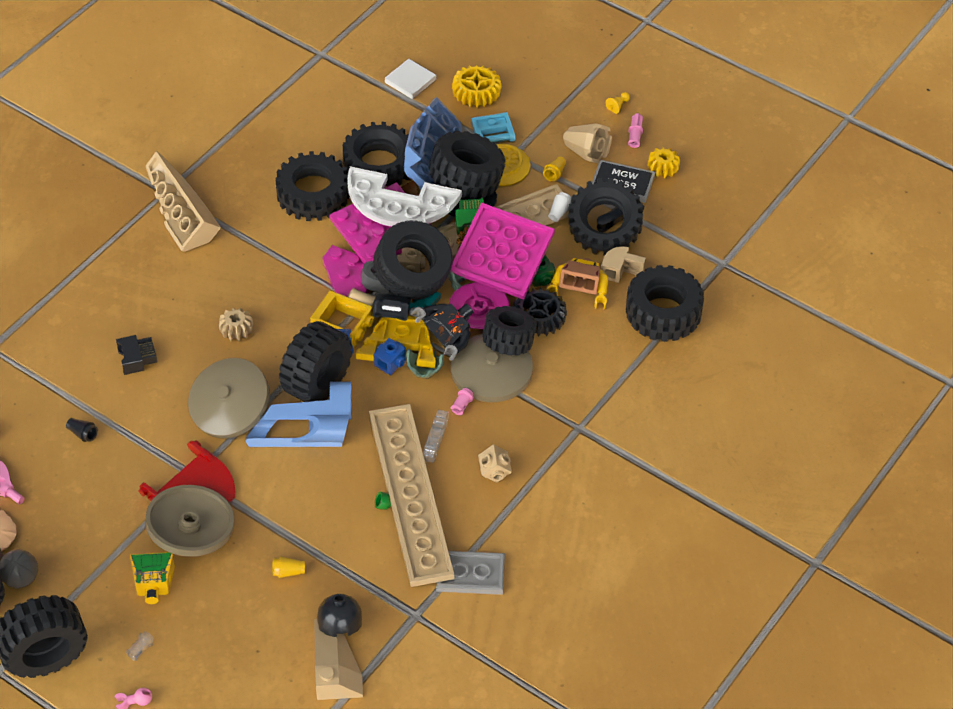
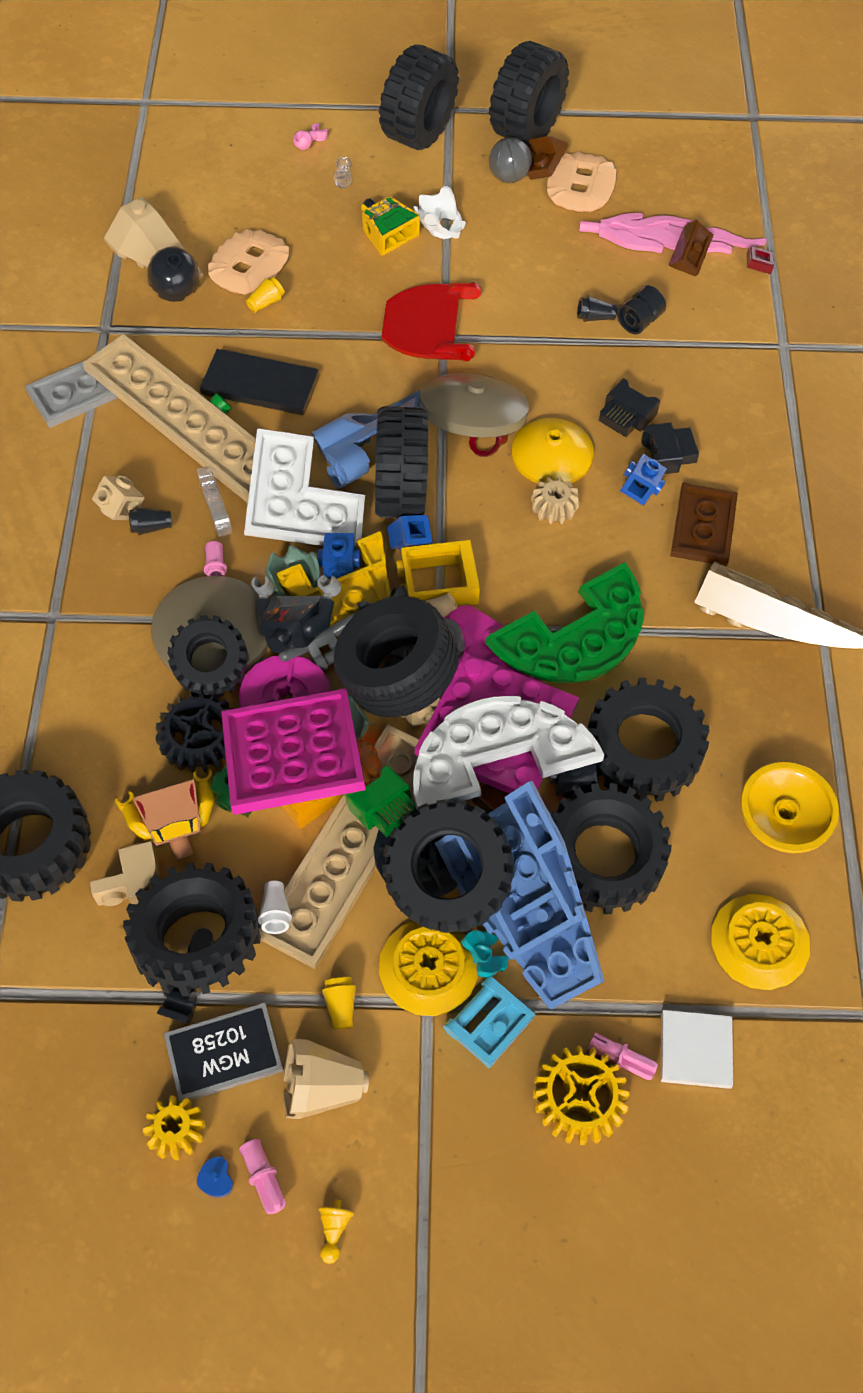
camera: 145 degrees right, 10 degrees up
dark tan dish [145,485,234,556] -> none
none -> black cone [129,507,172,535]
none -> blue piece [197,1157,234,1198]
none -> black tile [200,349,319,415]
none -> light nougat piece [208,229,289,295]
none -> white plate [244,428,365,550]
none -> white helmet [413,186,466,239]
none -> green plate [485,562,644,683]
none -> yellow dish [511,418,594,484]
none -> bright pink axle [587,1032,658,1080]
none -> black wheel [617,285,666,335]
none -> blue brick [620,454,667,506]
none -> black piece [641,422,699,474]
none -> reddish brown tile [670,483,738,566]
none -> yellow piece [711,894,810,990]
none -> yellow dish [740,762,839,853]

